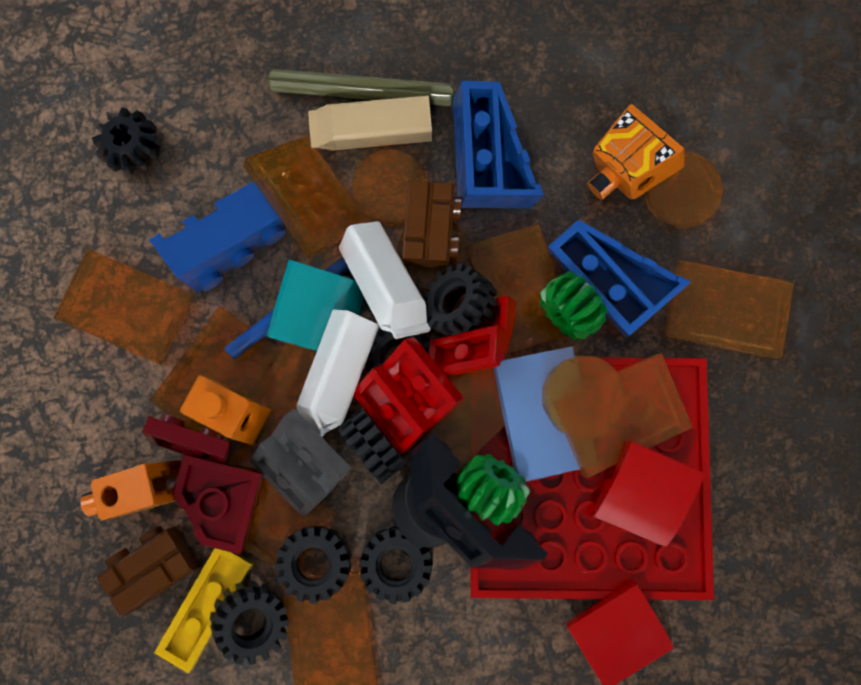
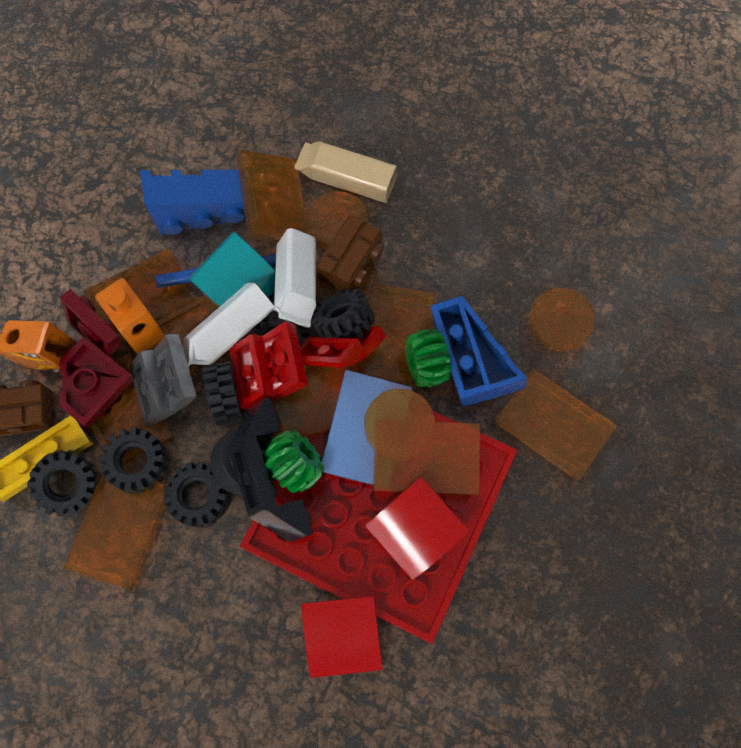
camera: 25 degrees right, 10 degrees down
clear orange tile [53,248,194,365] -> none
black gear [92,107,162,175] -> none
olive axle [268,69,453,106] -> none
blue wedge [453,81,544,208] -> none
torso [587,104,684,200] -> none

